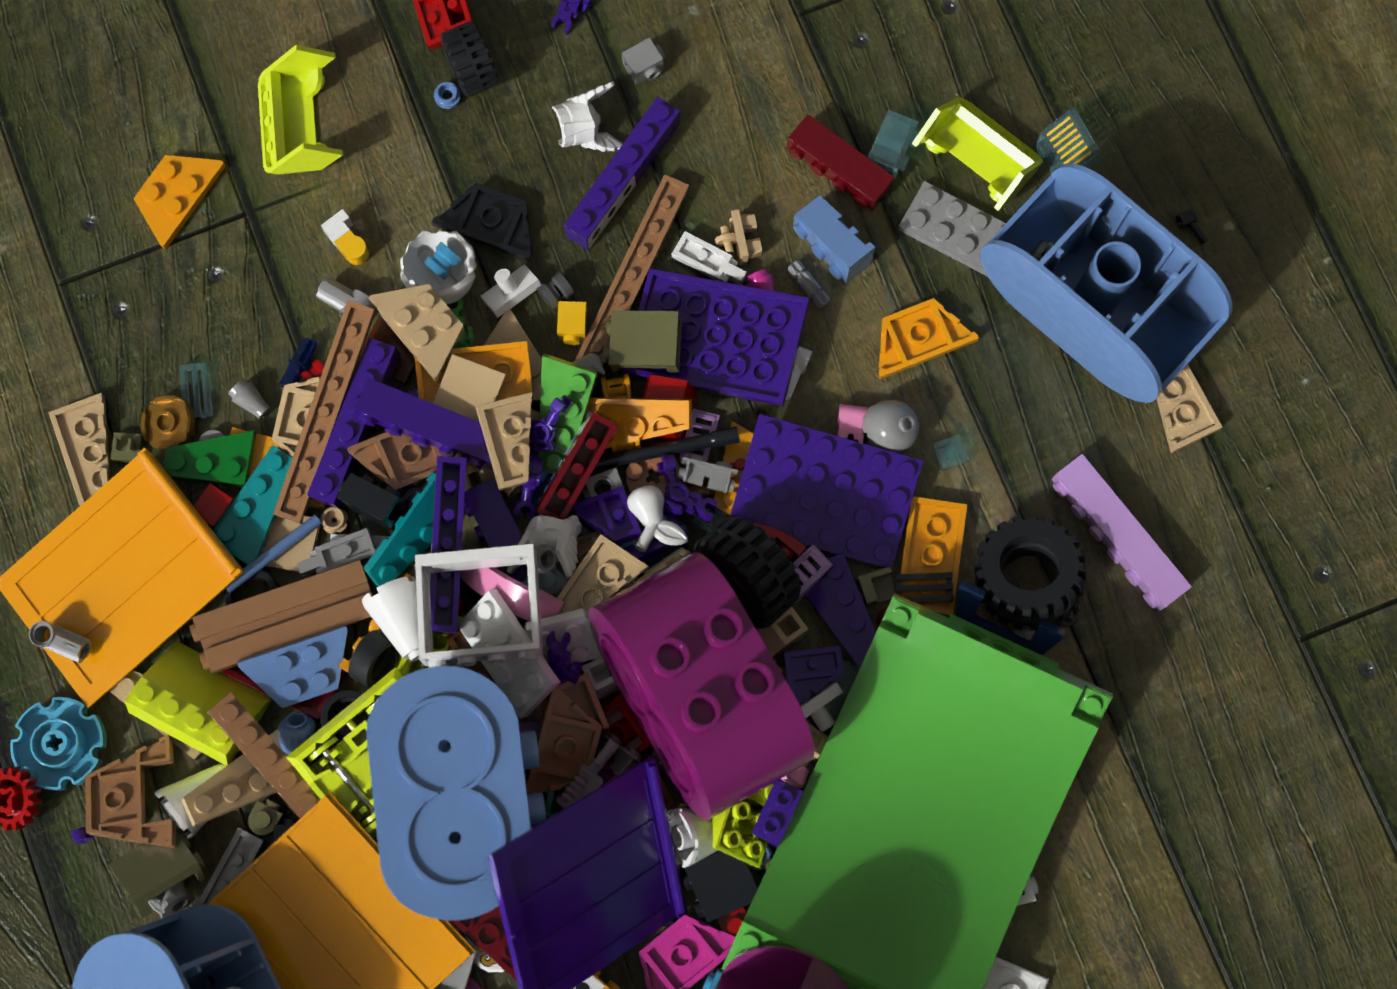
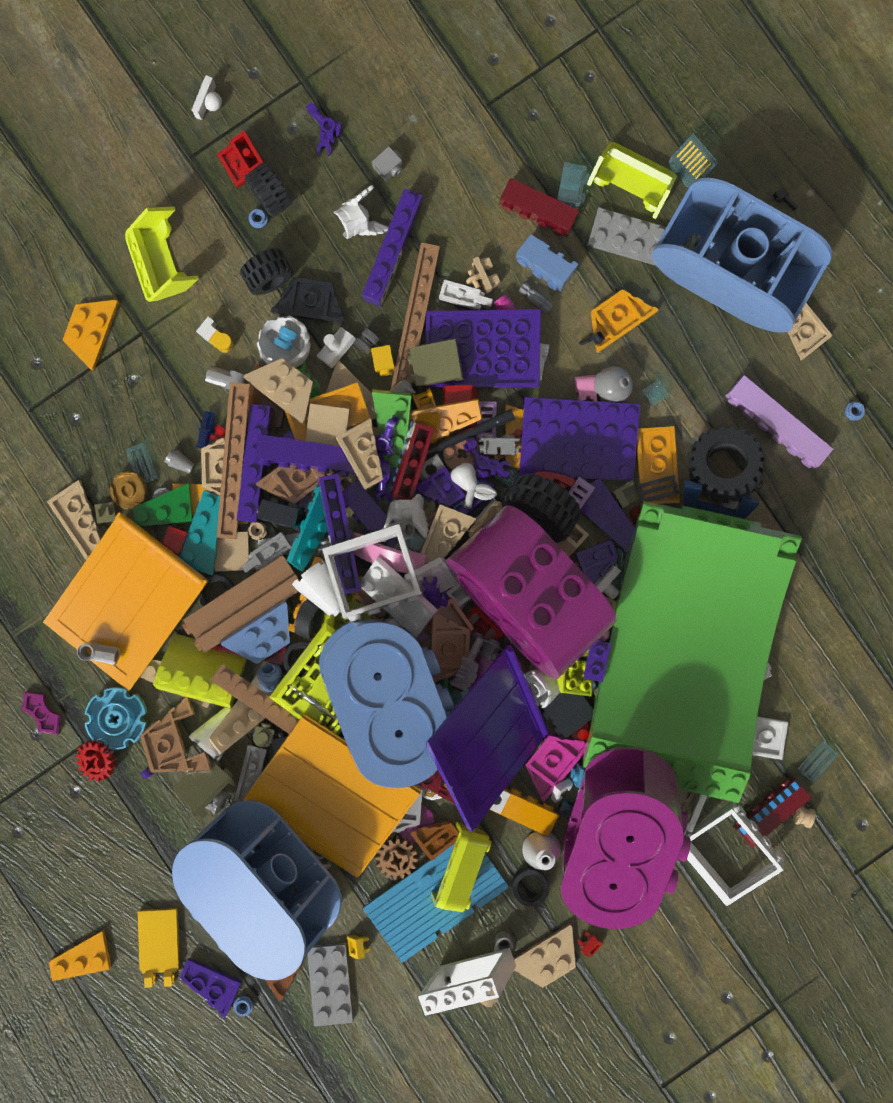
camera: 15 degrees left, 10 degrees up
medium blue bar [225,515,321,593] -> none
none -> black tyre [240,248,294,295]
none -> black hand [579,331,605,346]
none -> medium blue plate [845,401,865,421]

